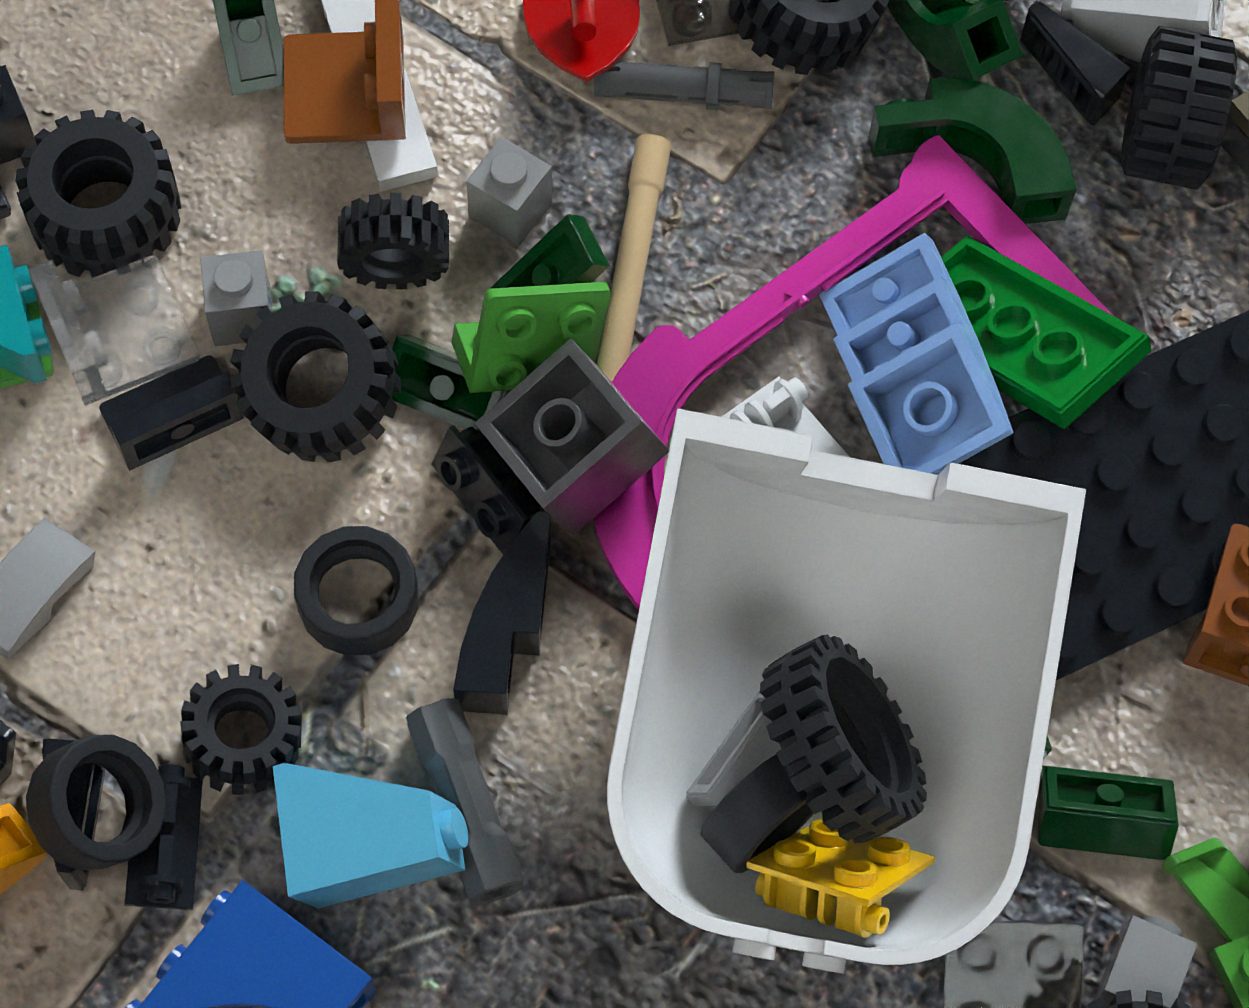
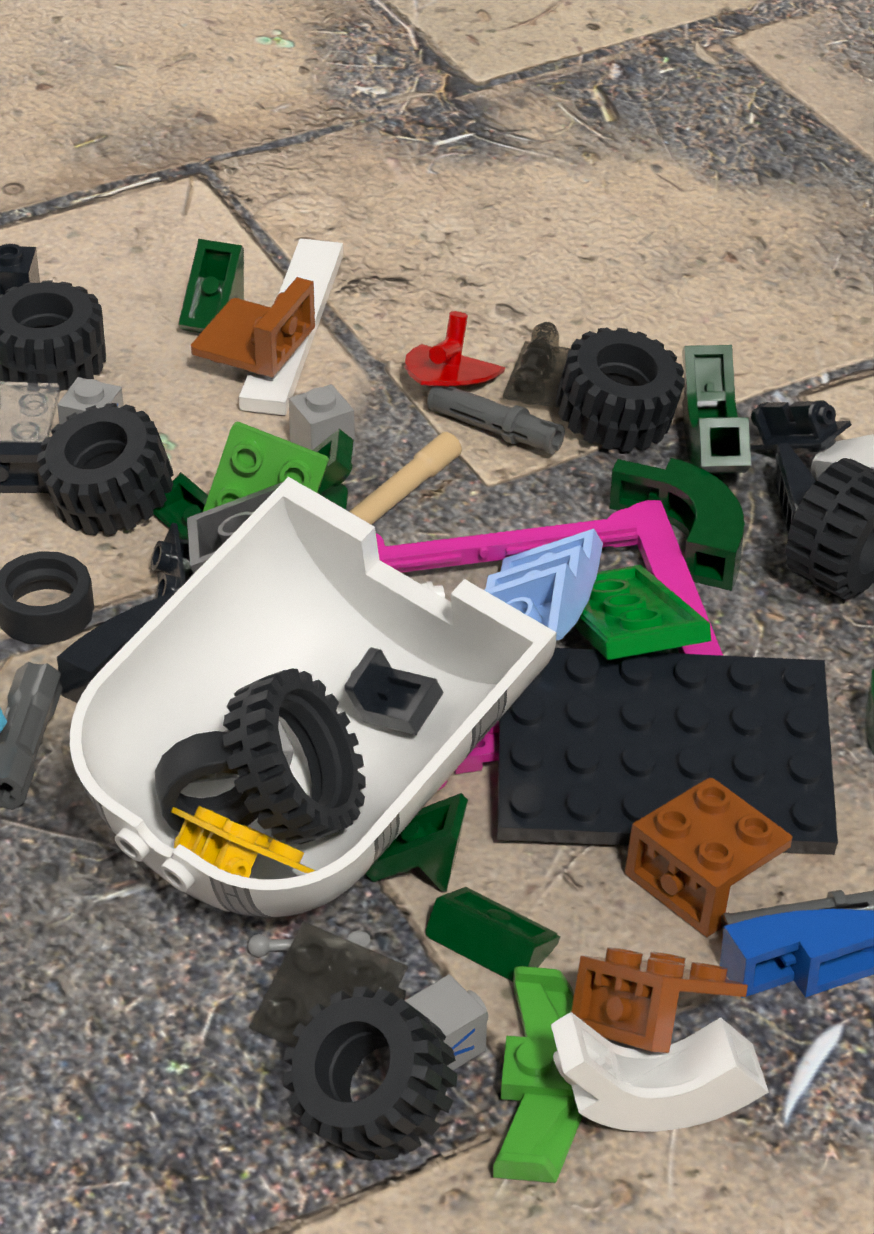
camera: 30 degrees right, 25 degrees down
black tyre [337,193,449,290] -> none
none -> black bracket [345,647,444,735]

